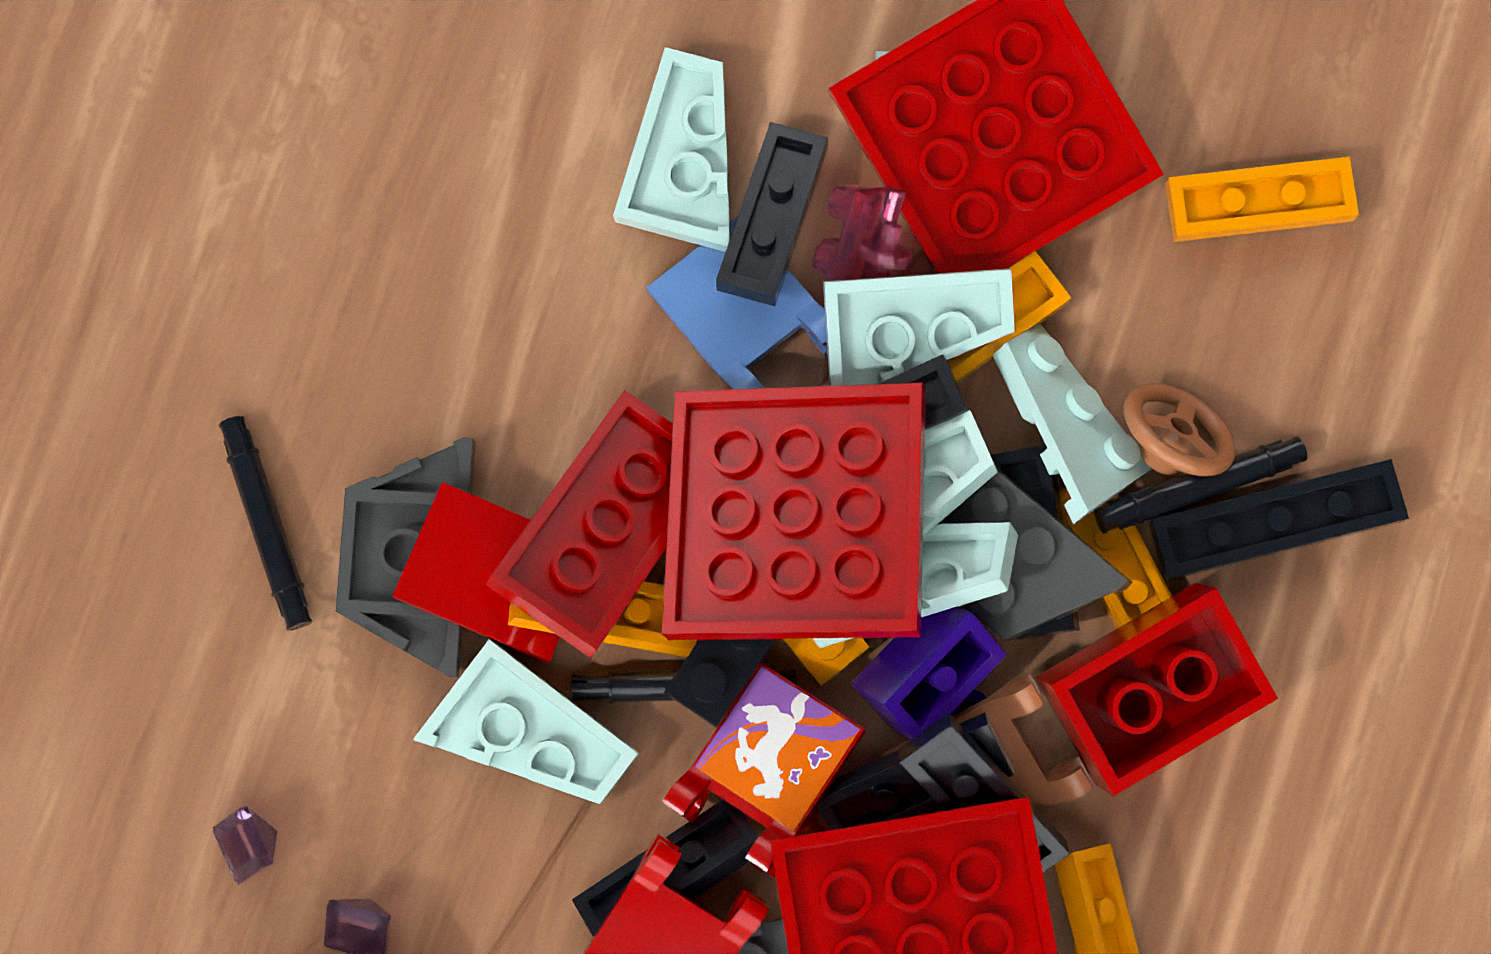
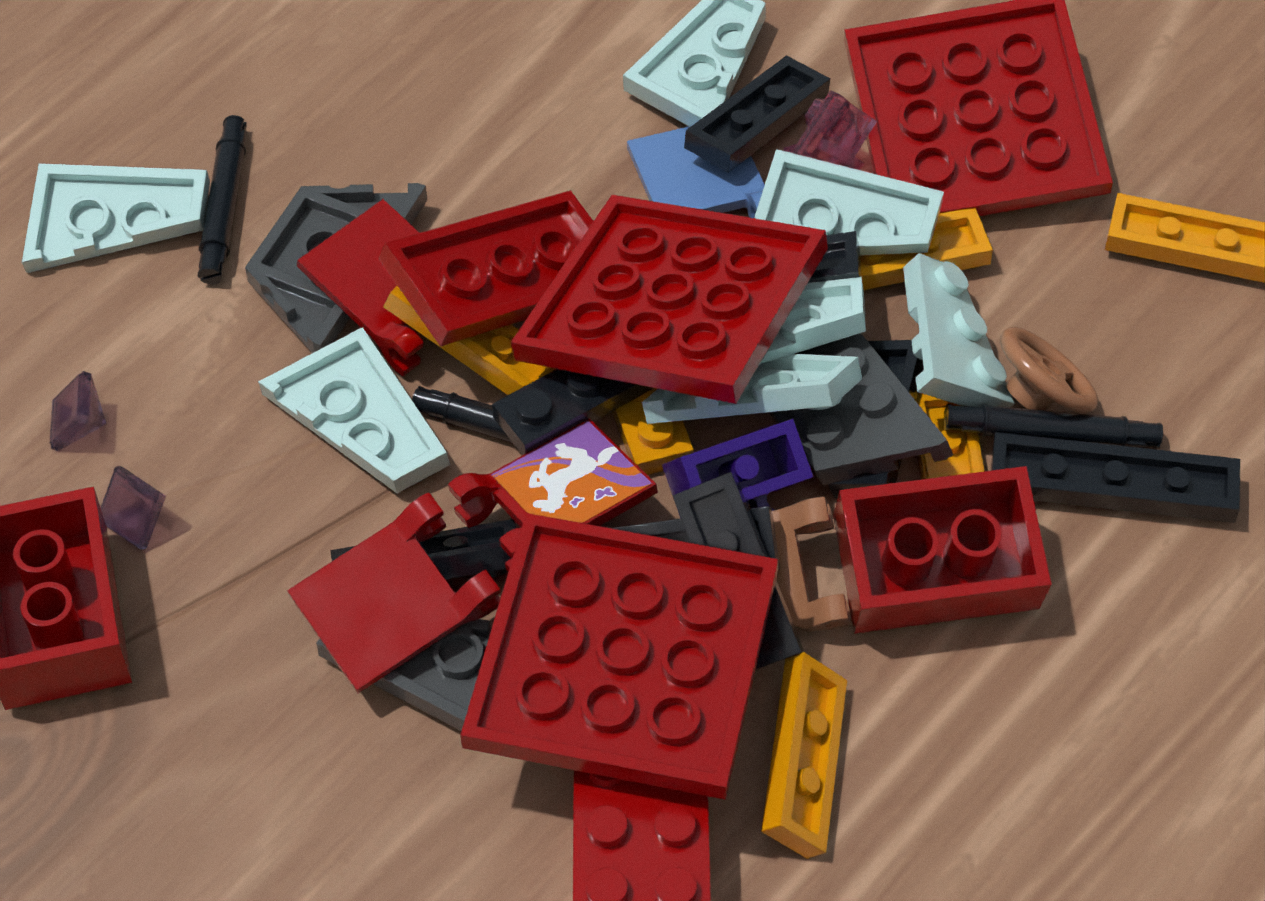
camera: 20 degrees right, 25 degrees down
none -> light aqua wing [22,164,210,273]

